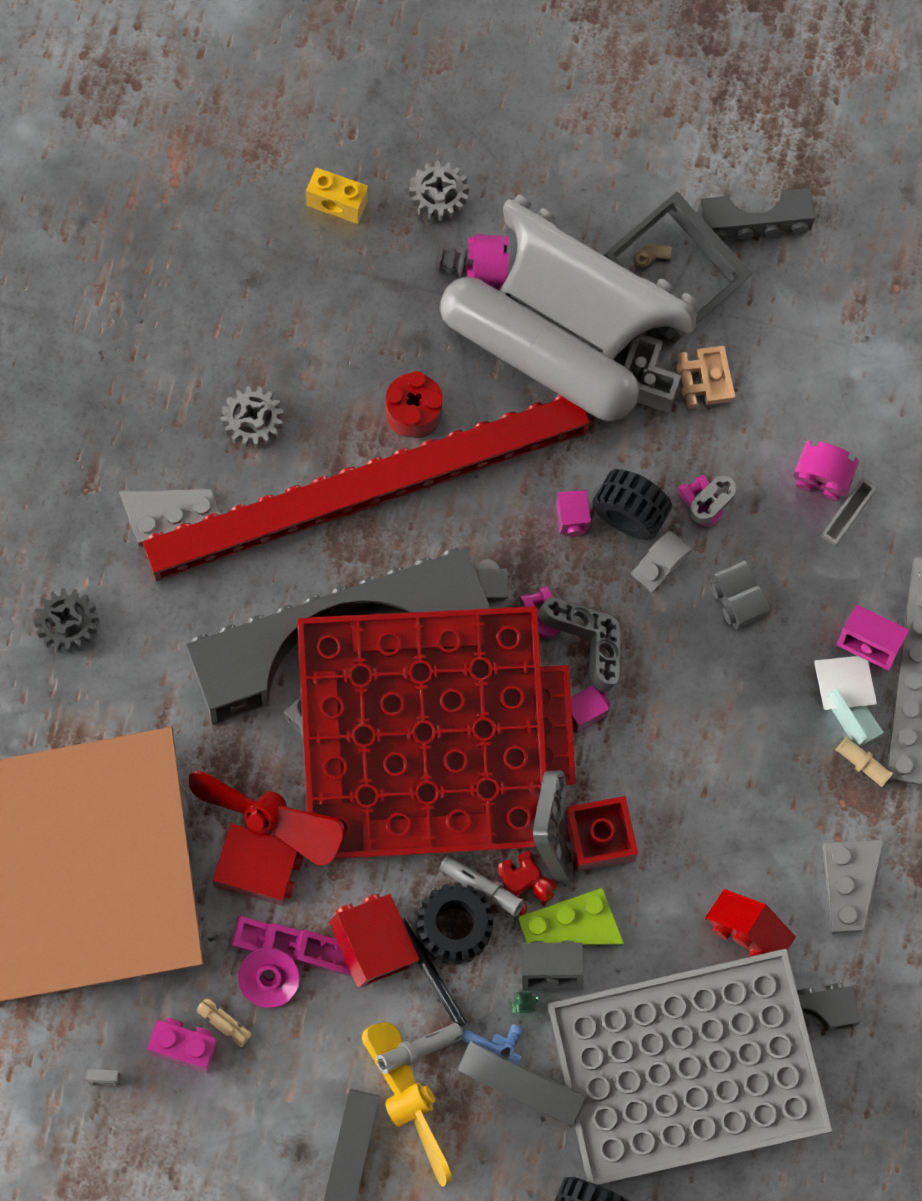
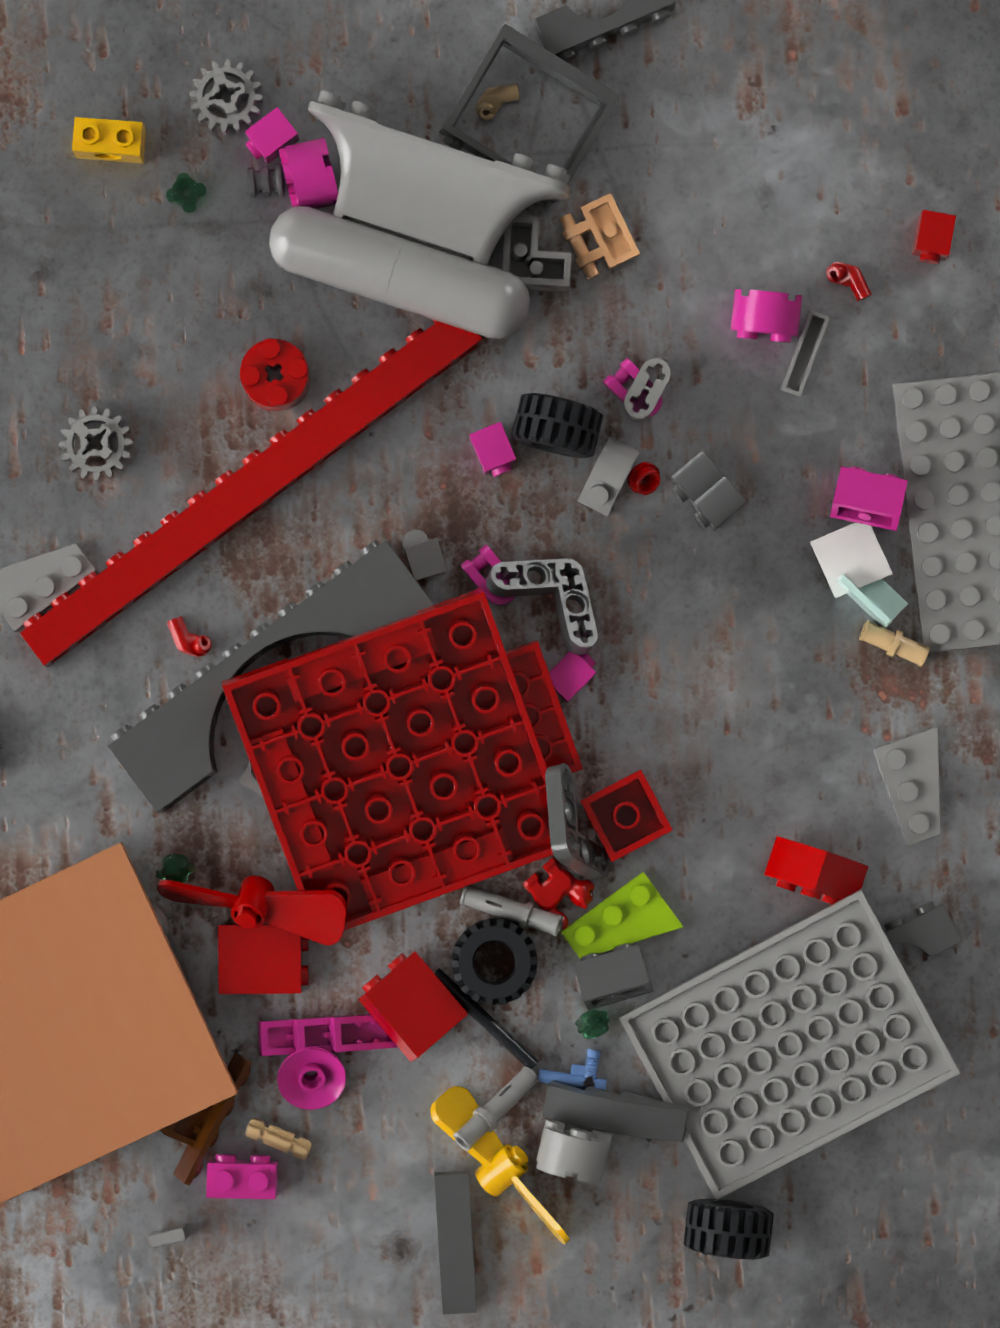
camera: 10 degrees left, 15 degrees up
none -> clear green plate [156,854,195,883]
none -> reddish brown bracket [160,1052,252,1186]
none -> clear green plate [166,173,207,213]
none -> red arm [166,616,212,657]
none -> dark pink brick [245,107,300,164]
none -> light grey brick [535,1119,612,1184]
none -> red plate [627,462,661,495]
none -> red arm [826,262,872,302]

